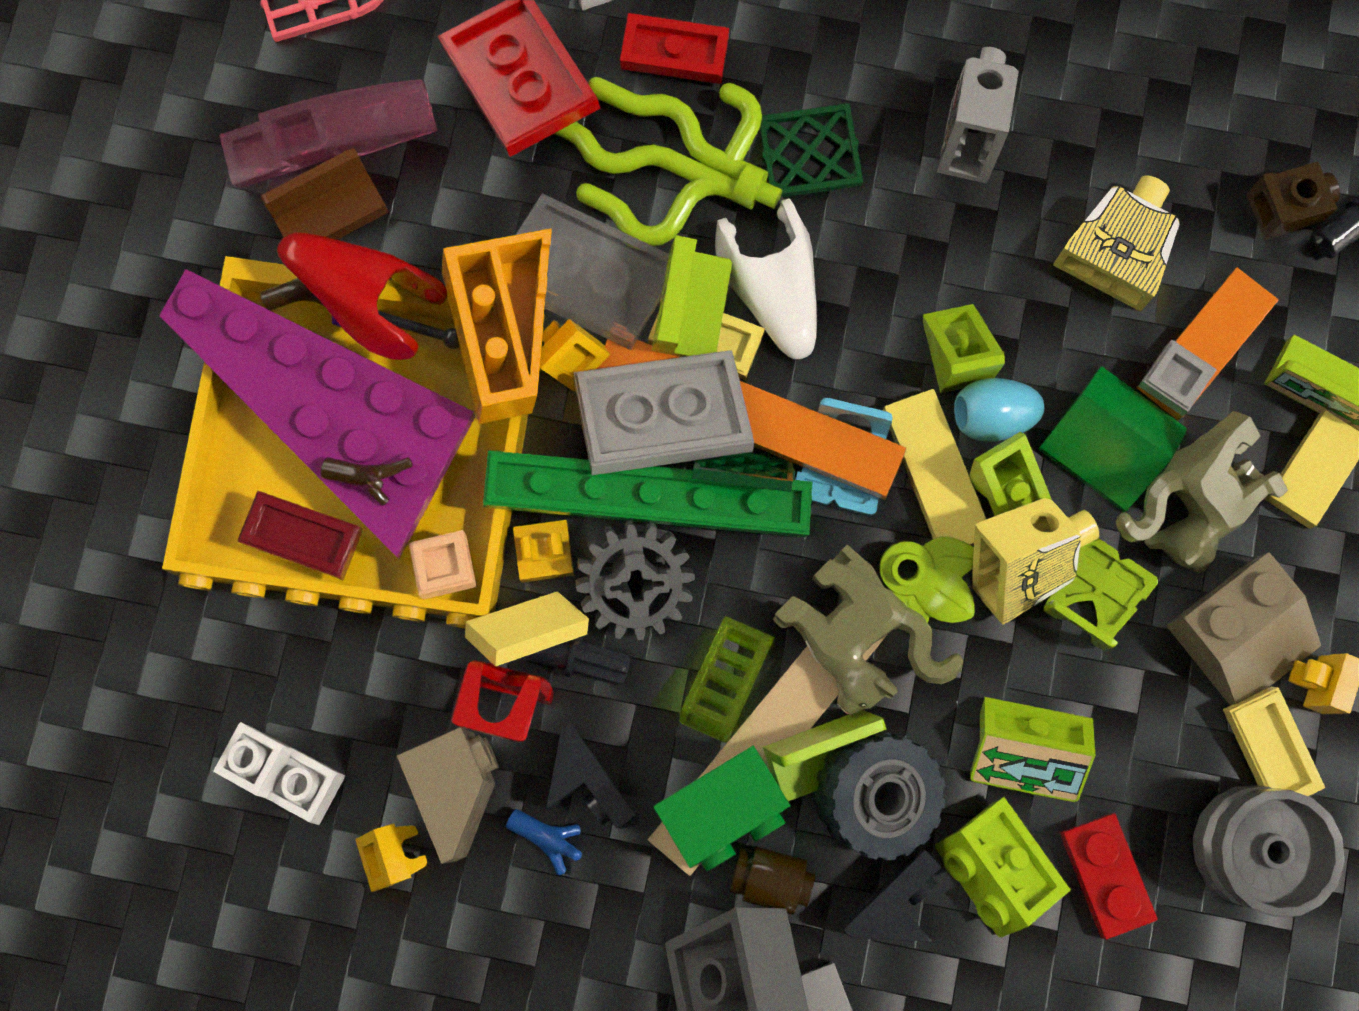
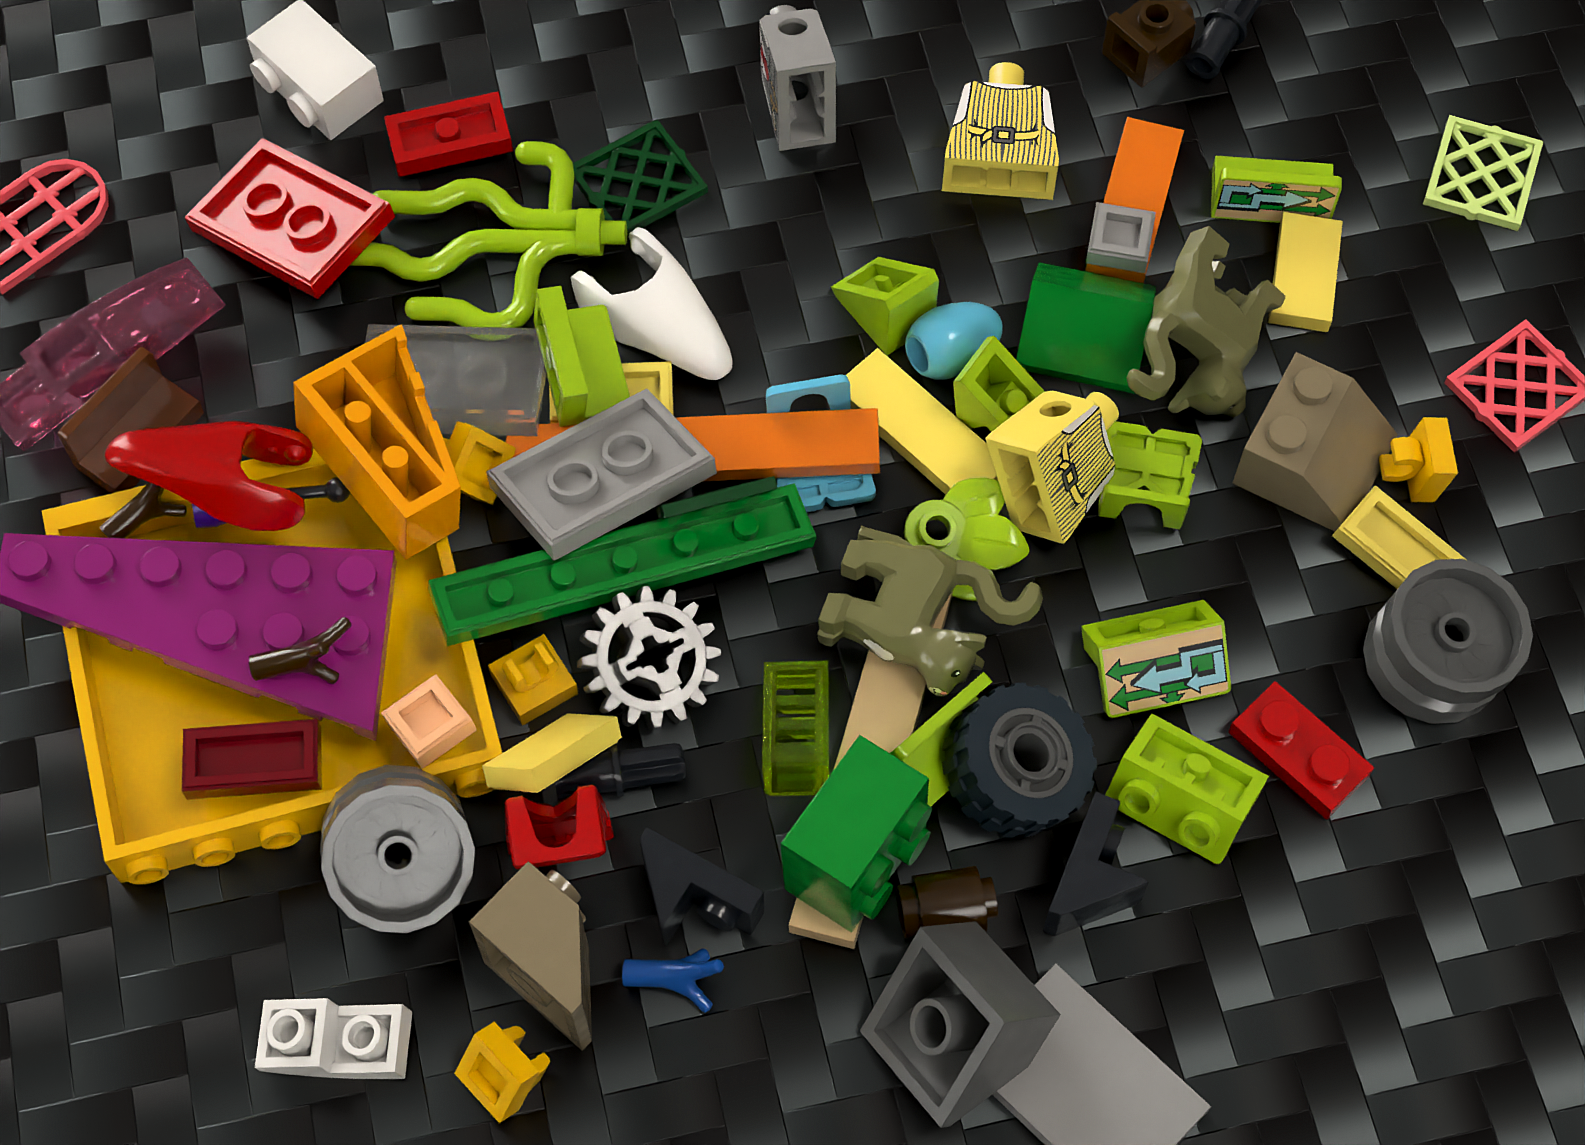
camera: 25 degrees left, 15 degrees down
none -> wheel [320,765,475,933]

